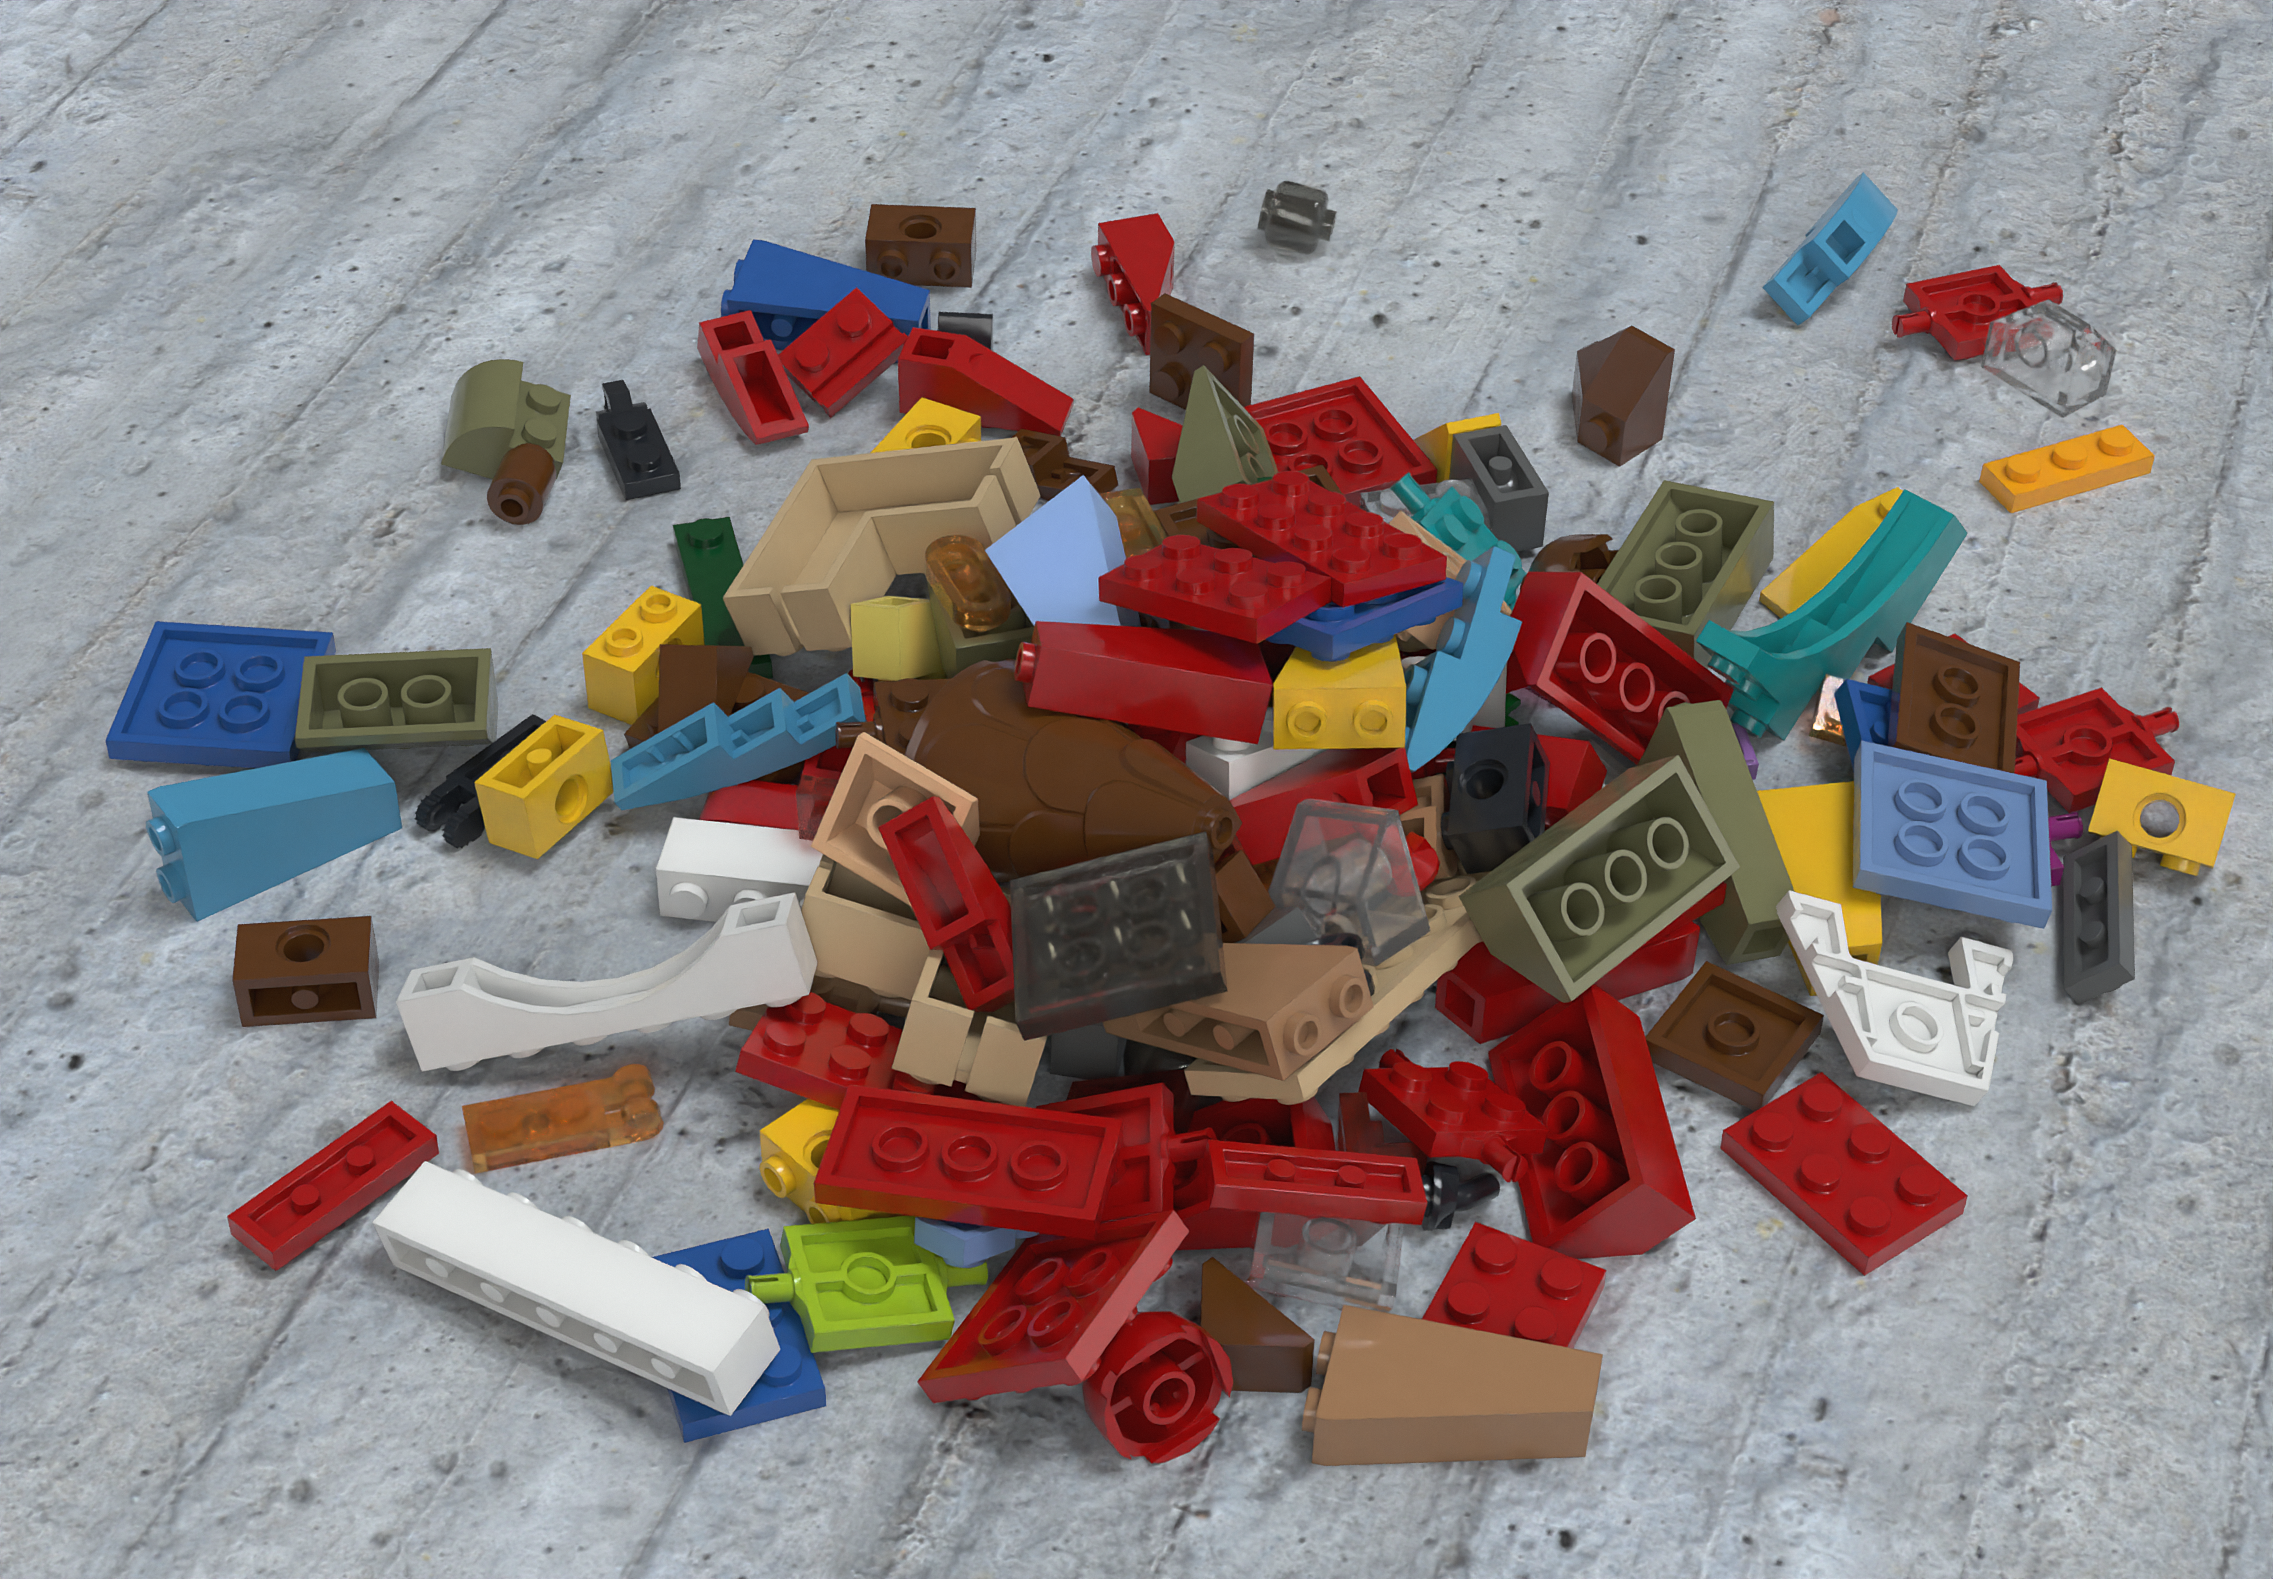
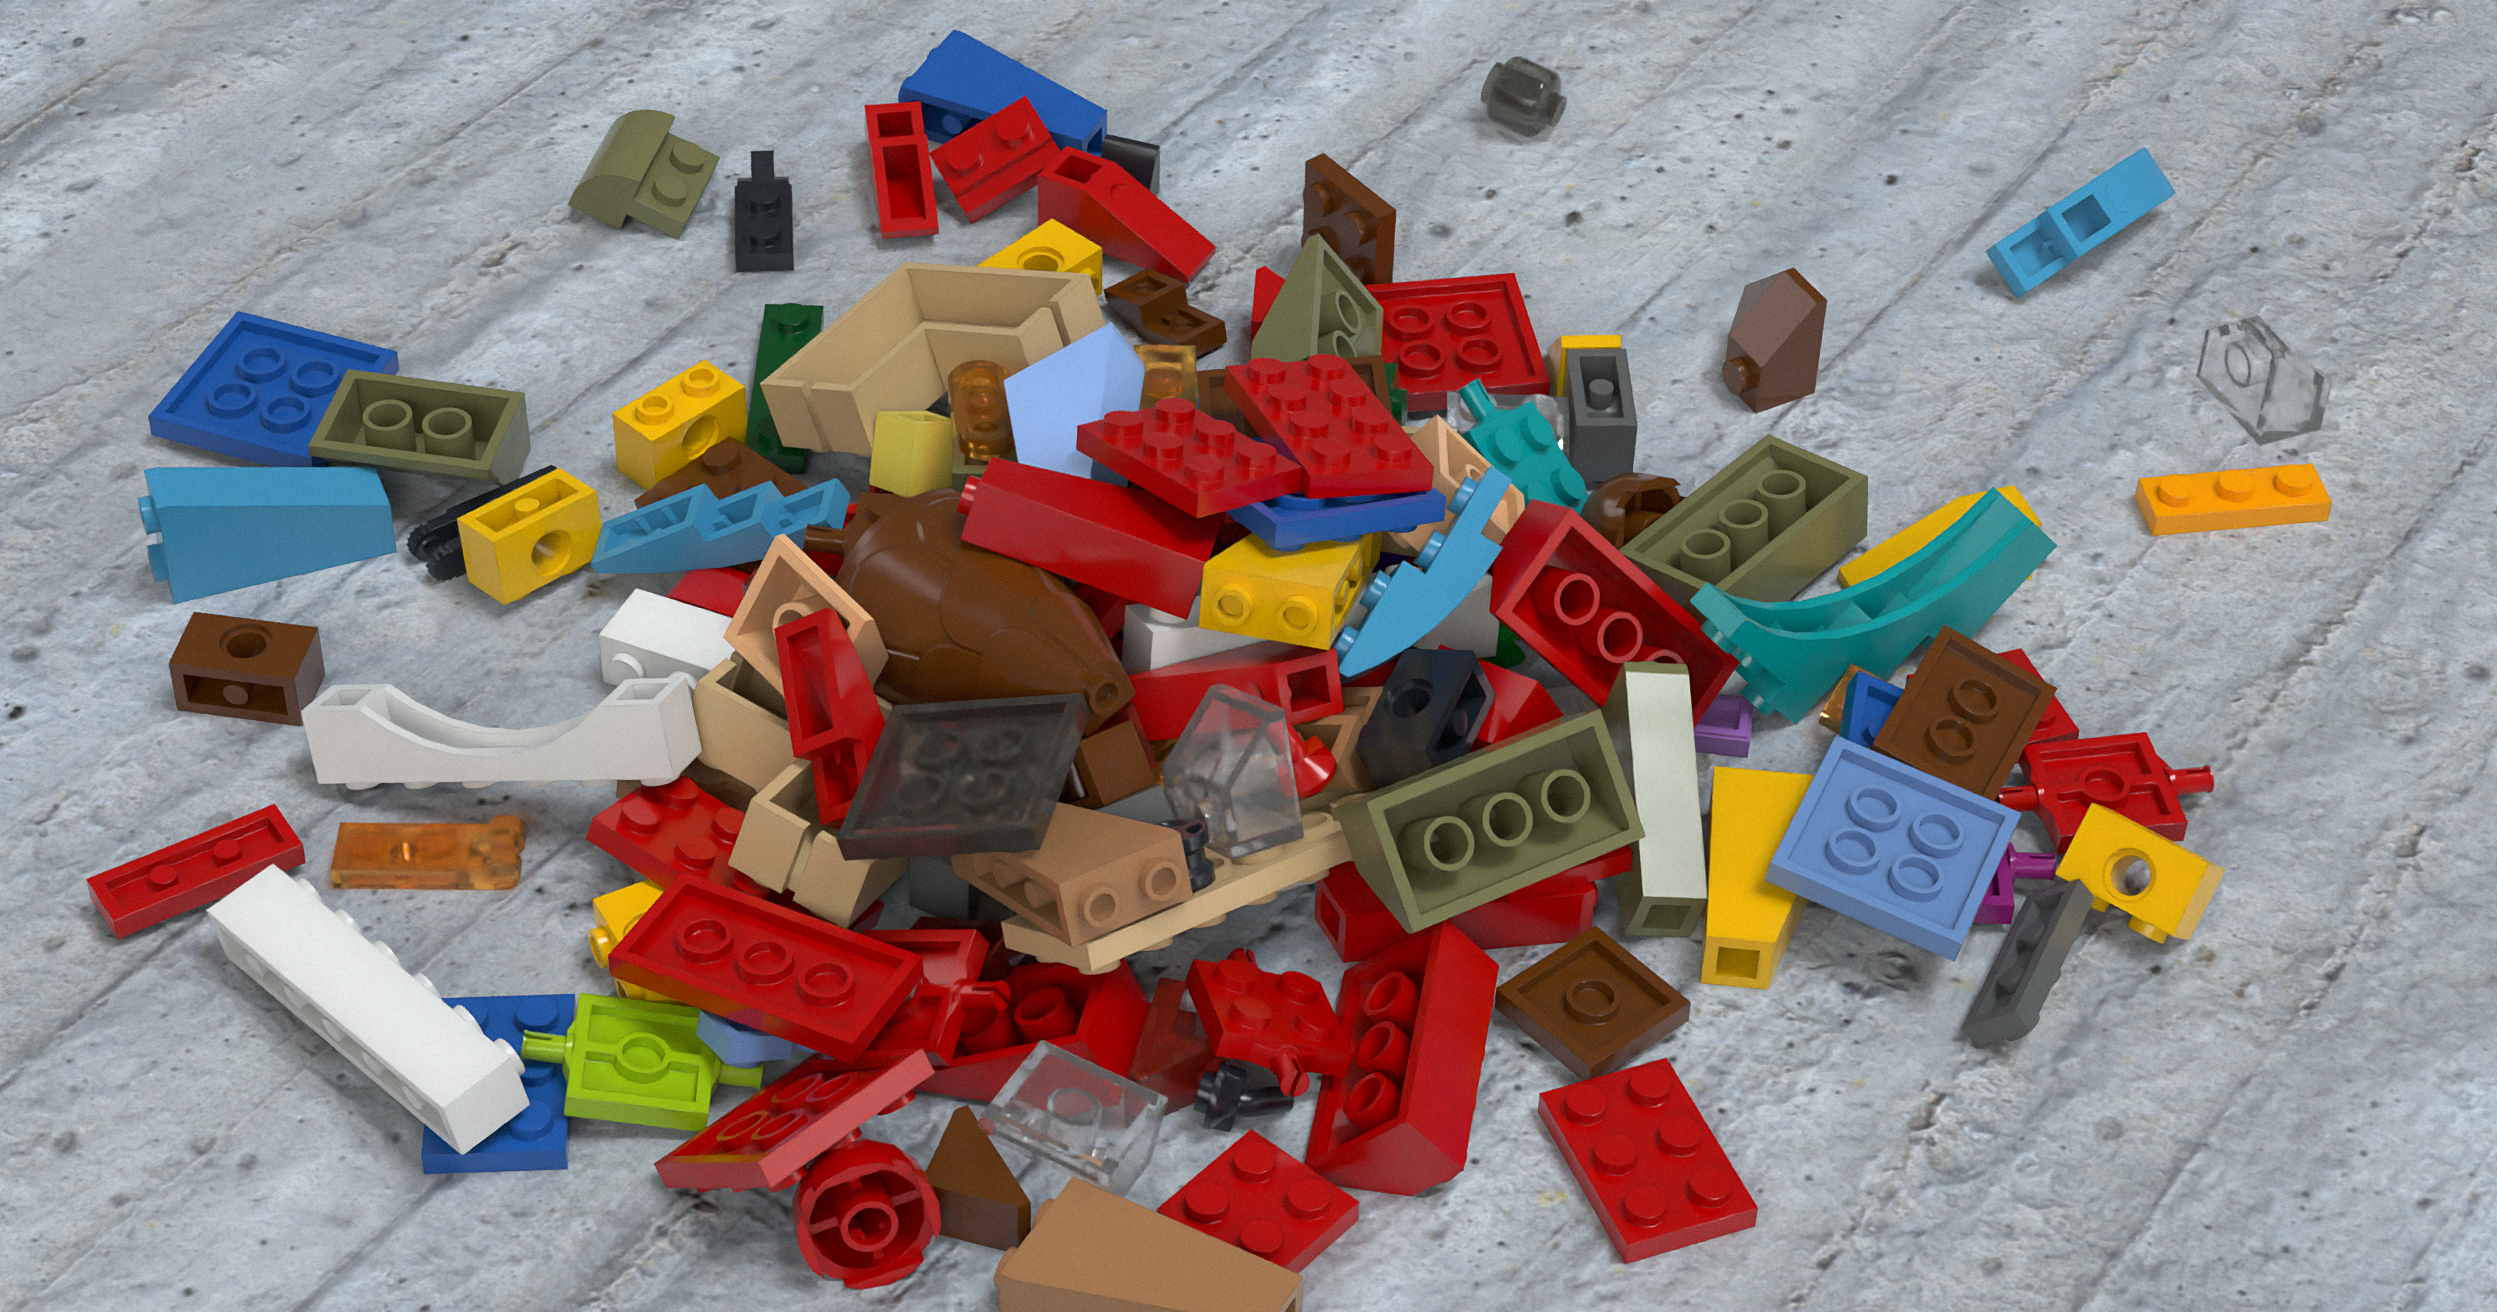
camera: 15 degrees right, 0 degrees up
reddish brown brick [487,443,557,525] -> none
reddish brown slope [658,644,754,733] -> none
reddish brown brick [865,204,977,288] -> none
red slope [1091,213,1175,356] -> none
red plate [1203,1140,1427,1225] -> none
white wing [1776,890,2013,1106] -> none
red plate [1892,265,2063,361] -> none

